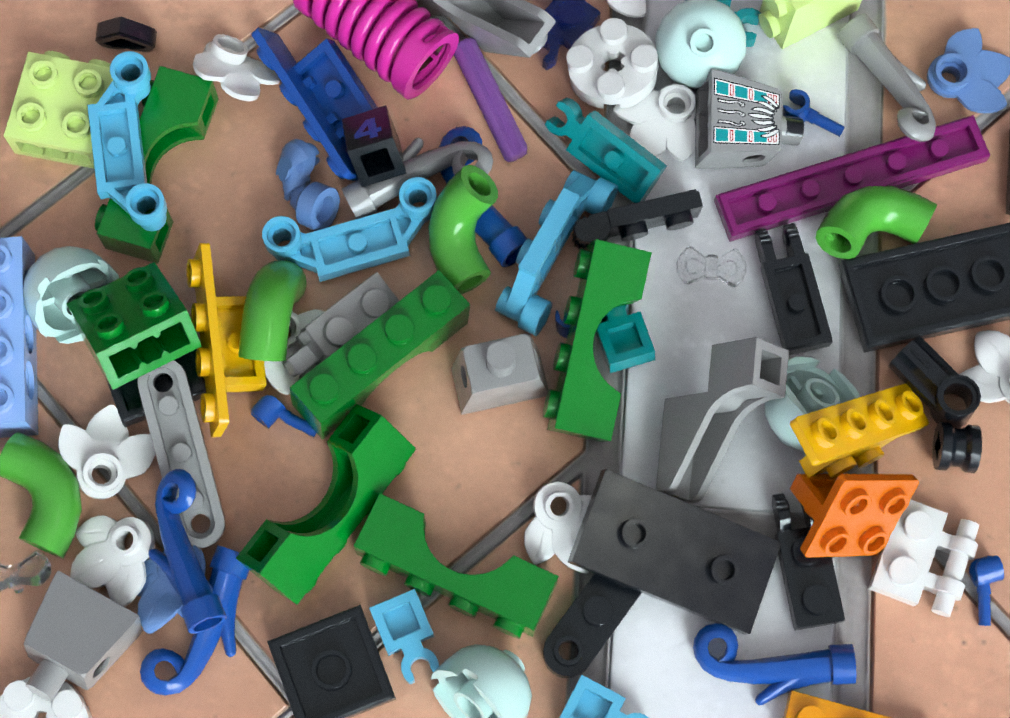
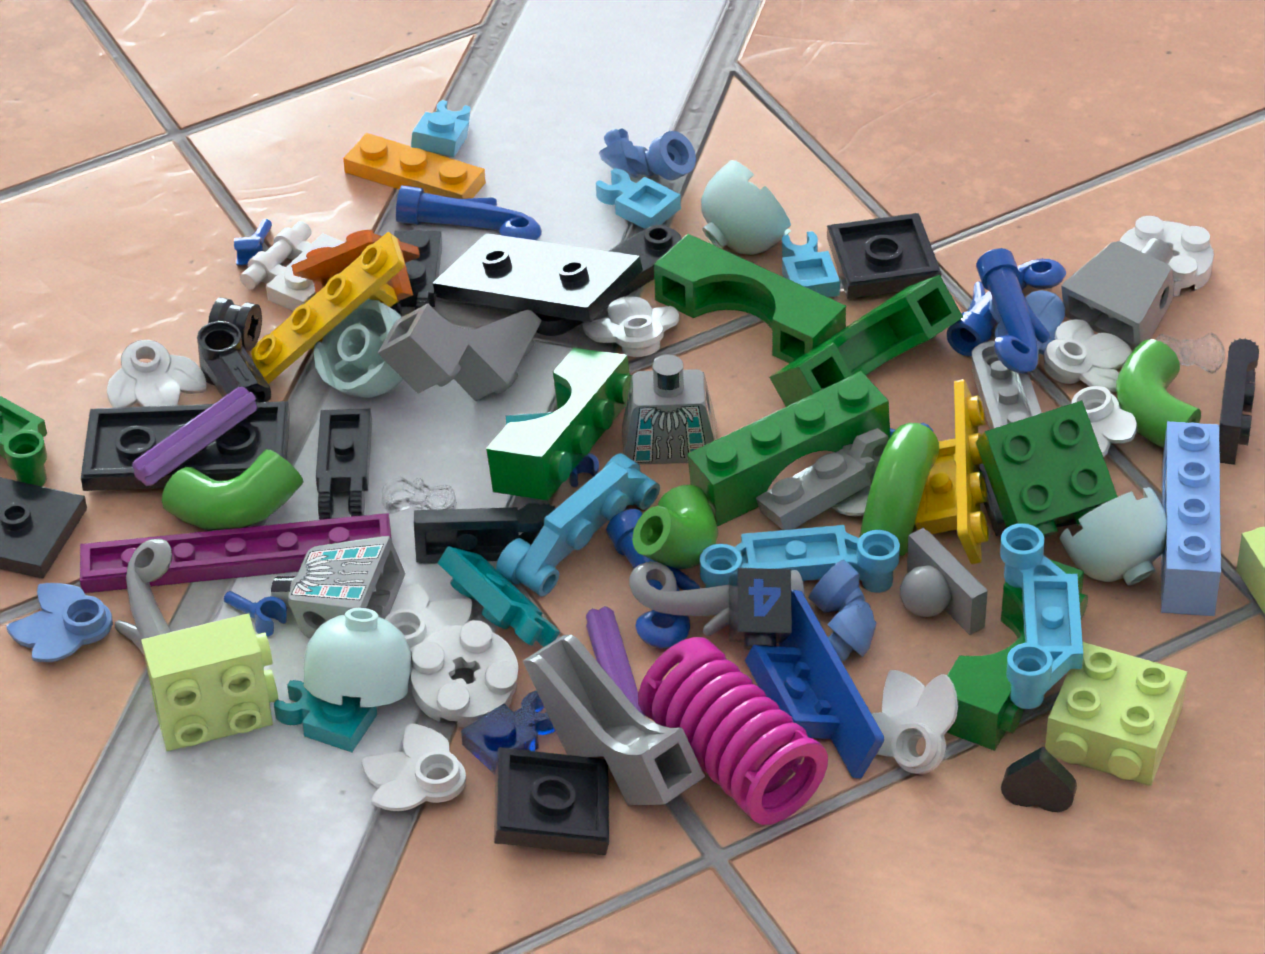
camera: 165 degrees left, 30 degrees down
none -> medium lavender axle [132,387,257,486]
none -> light grey tile [900,528,988,635]

